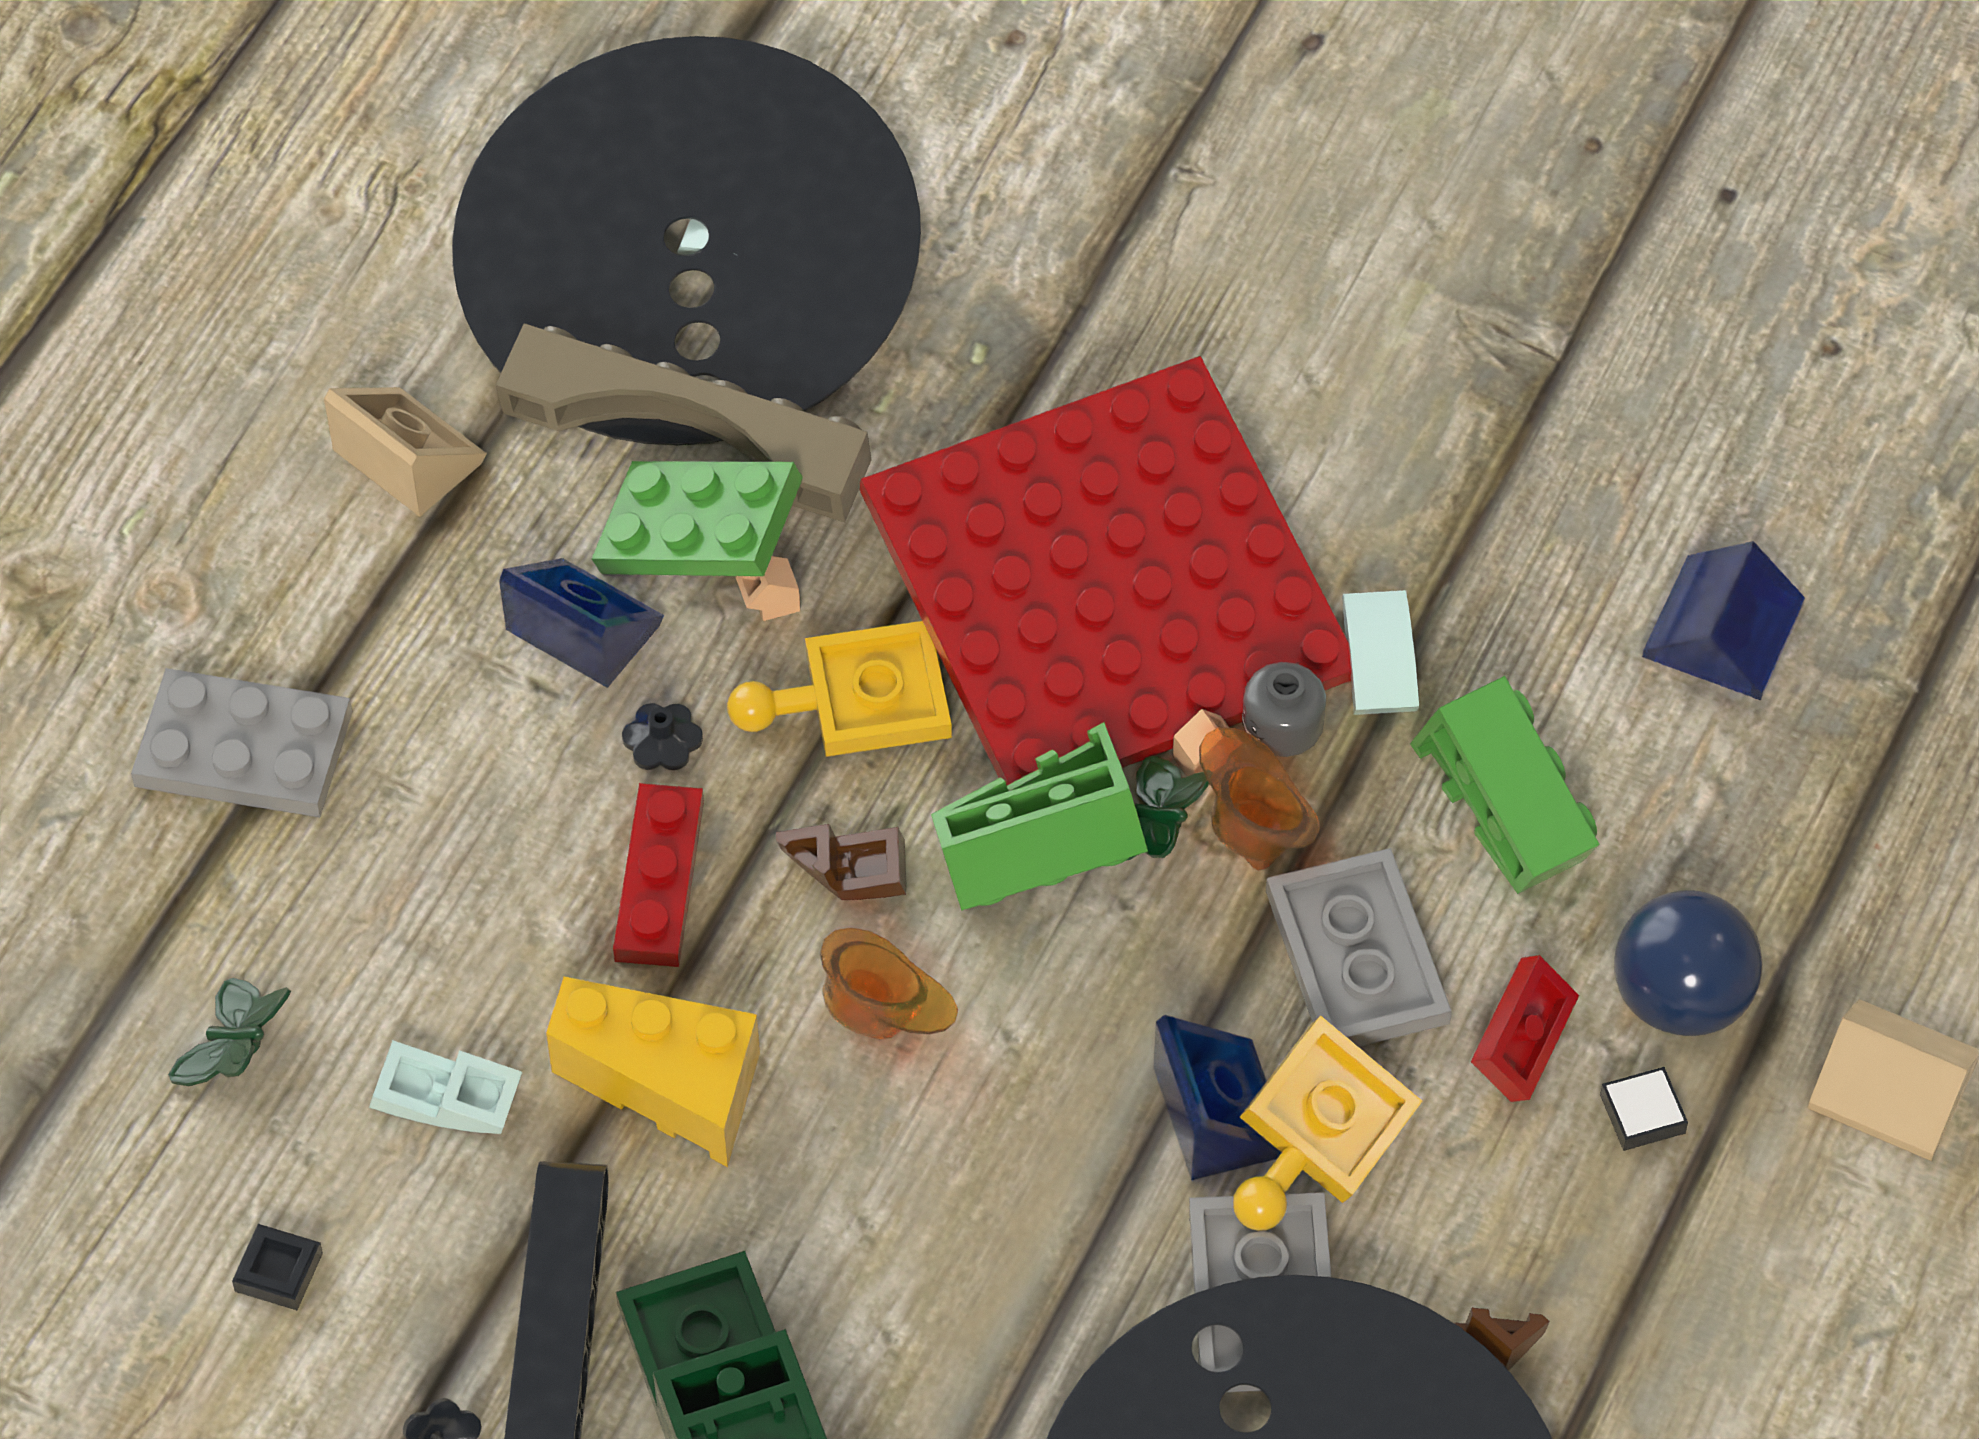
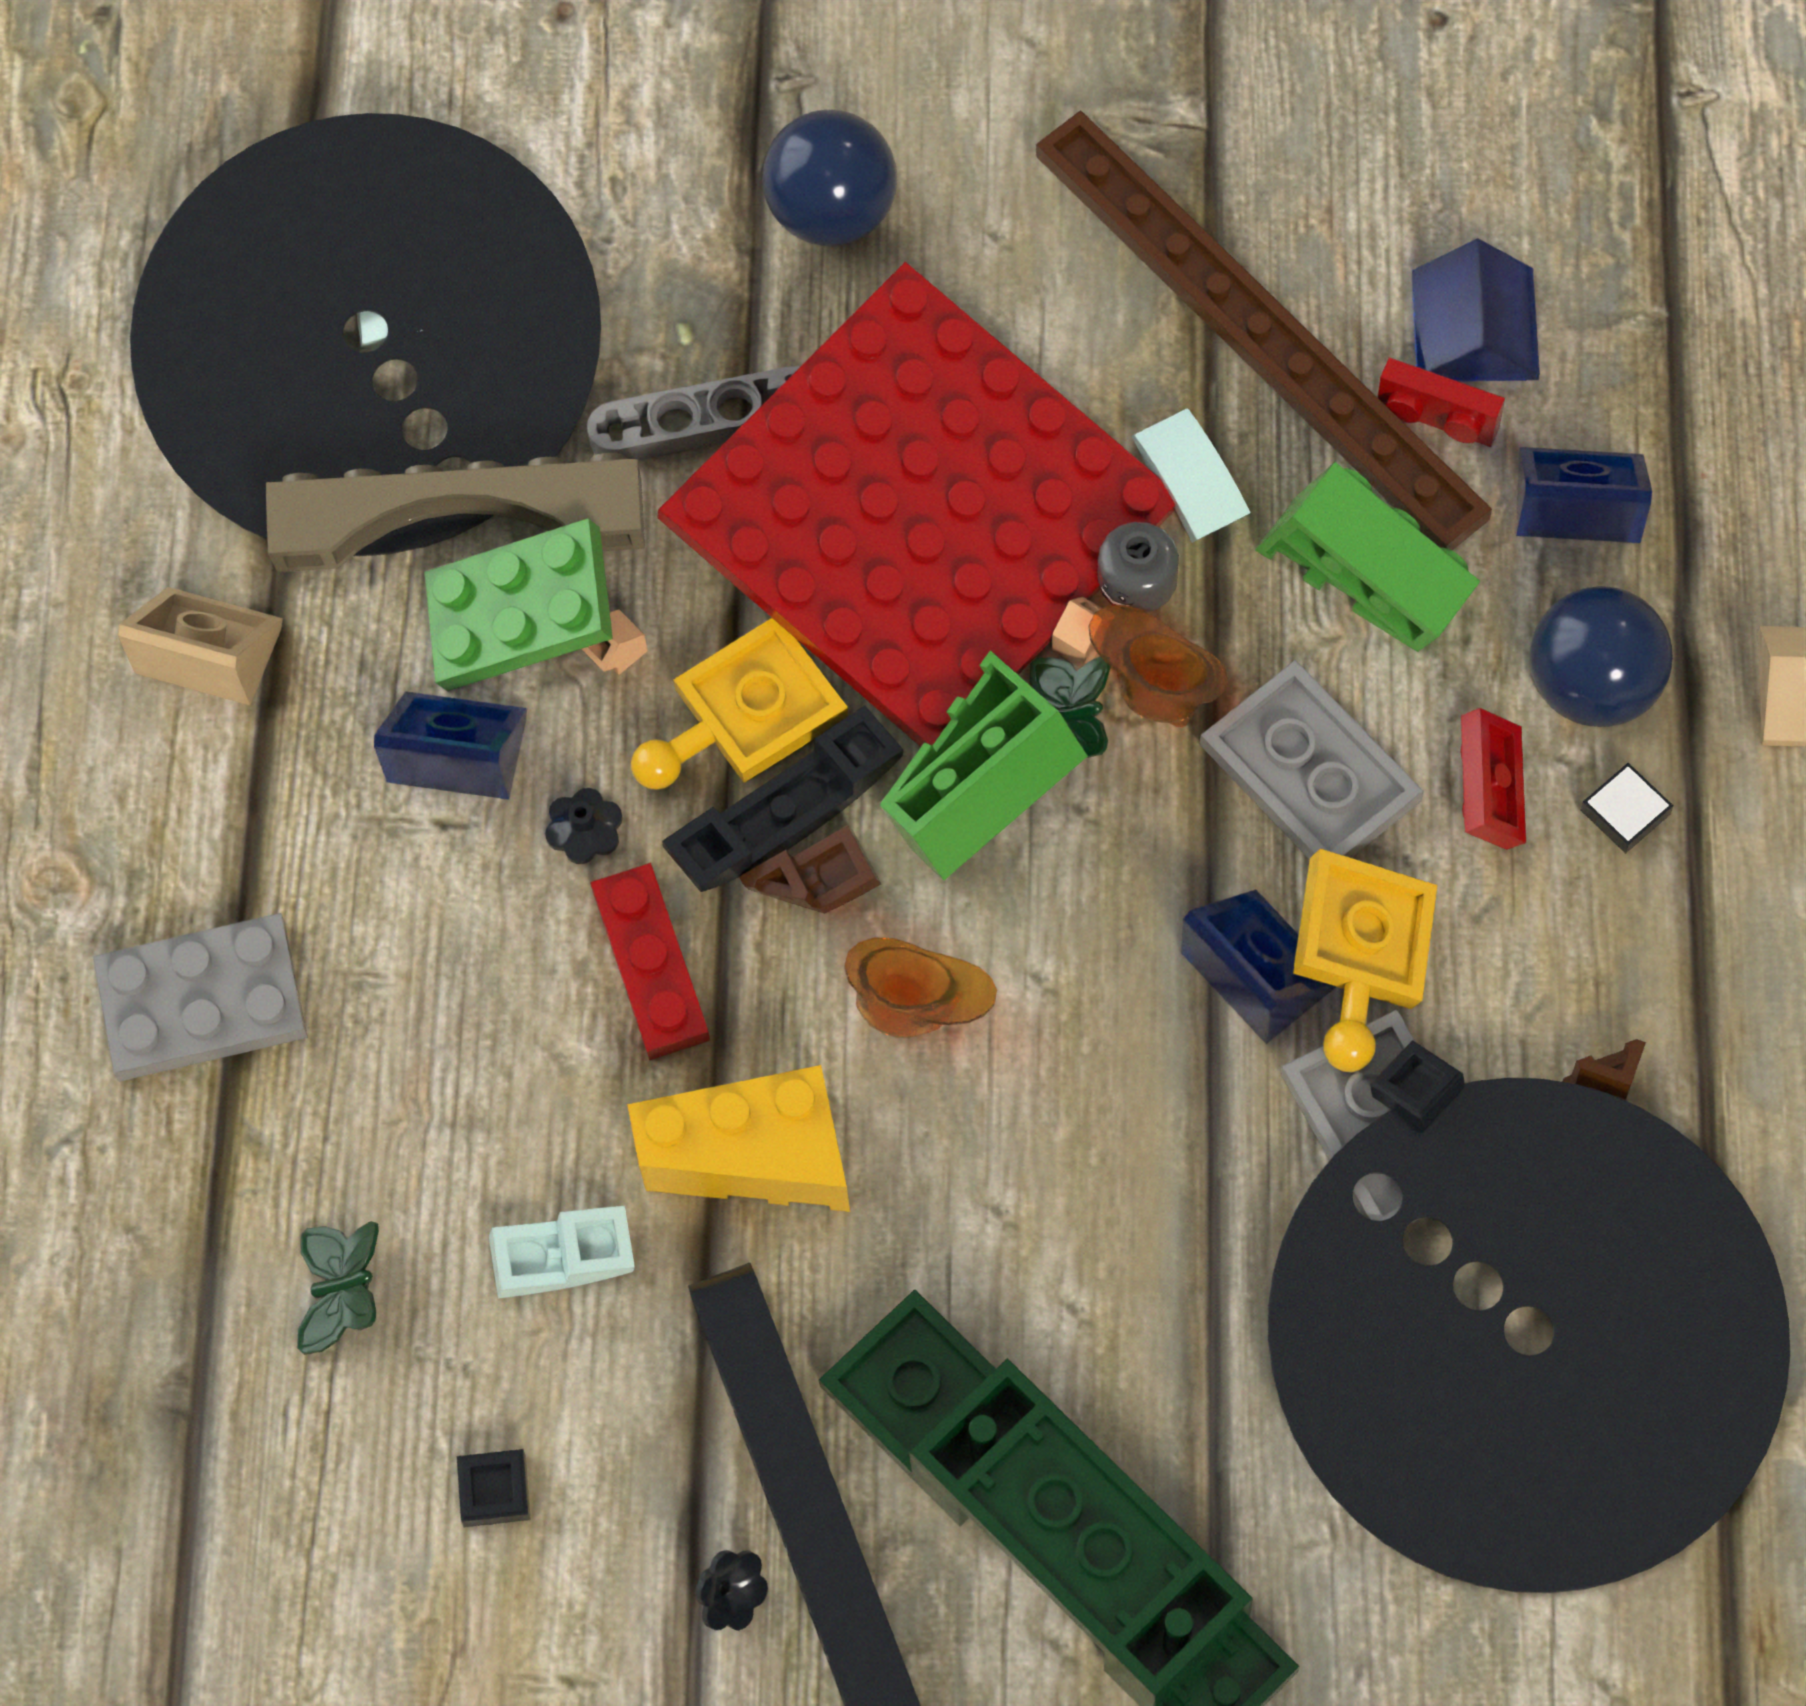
camera: 20 degrees left, 10 degrees up
none -> light grey beam [587,366,800,460]
none -> black slope [662,705,904,892]
none -> dark blue piece [762,109,897,246]
none -> reddish brown plate [1036,110,1492,550]
none -> black tile [1370,1040,1465,1130]
none -> red plate [1377,357,1505,447]
none -> clear blue slope [1516,447,1652,543]

